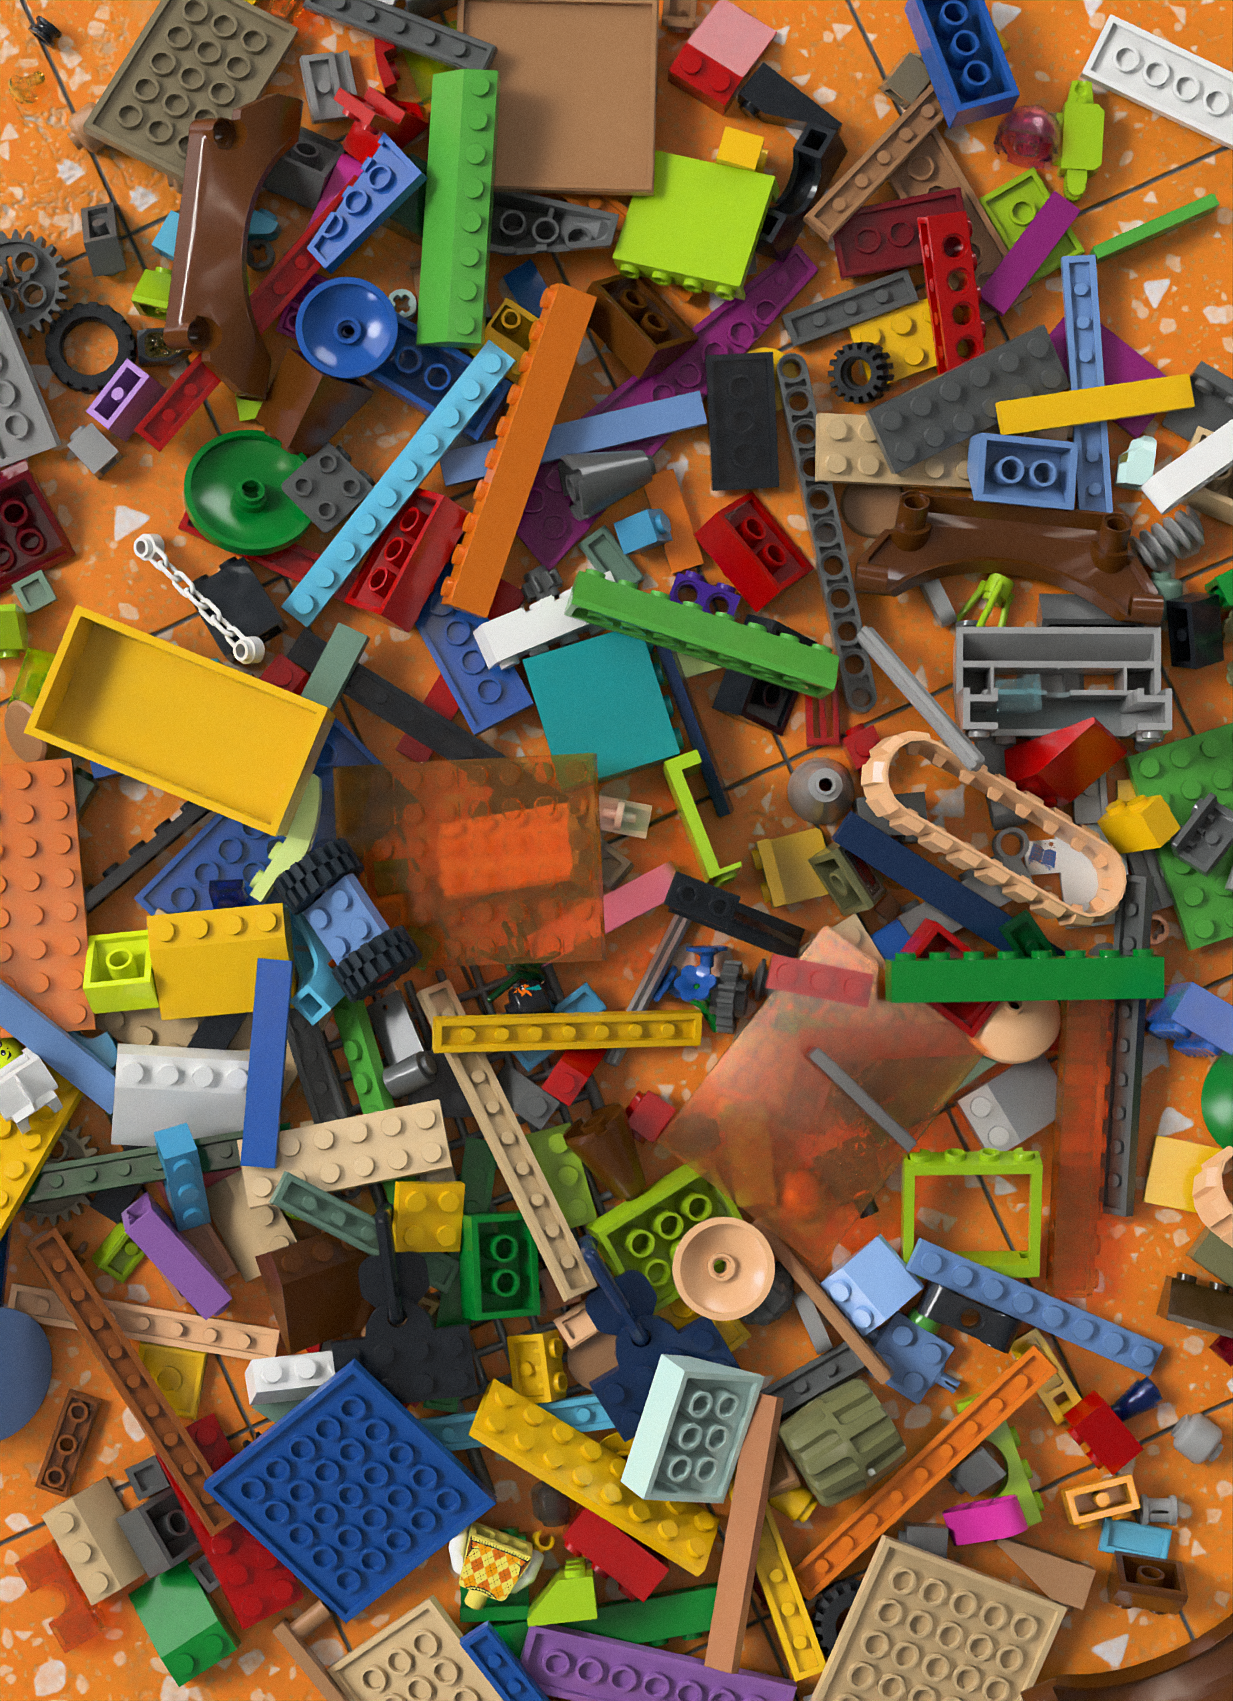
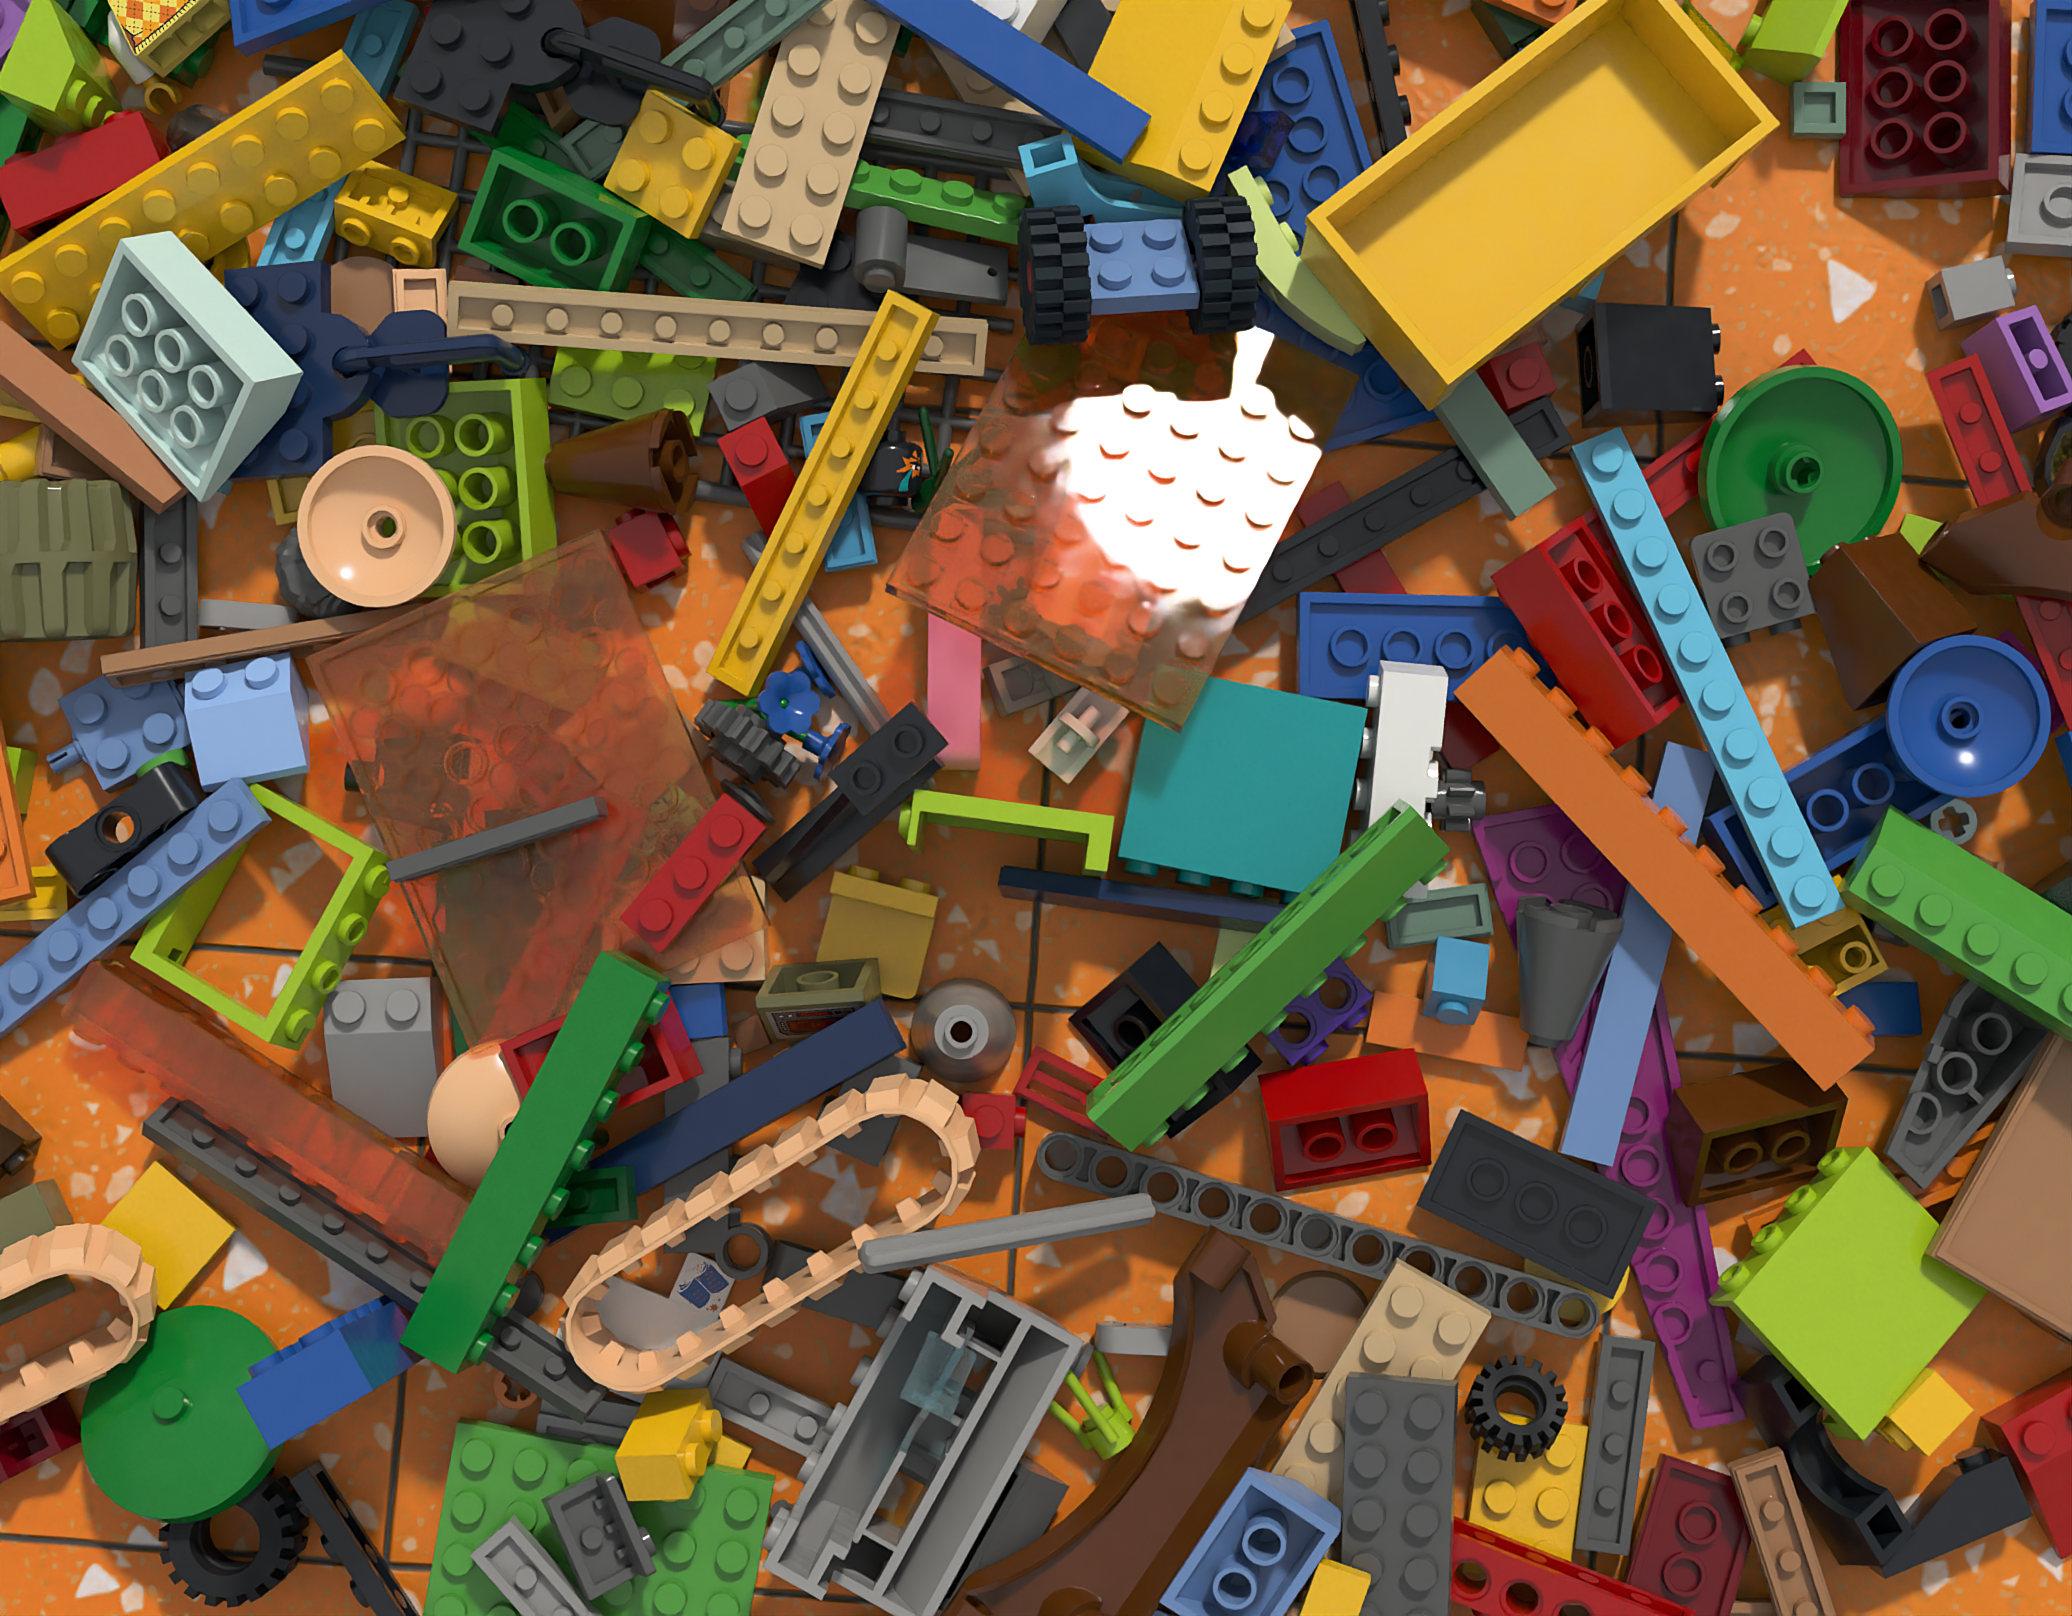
camera: 115 degrees right, 0 degrees up
white piece [134,534,265,664] -> none
red slope [1004,717,1127,808] -> none

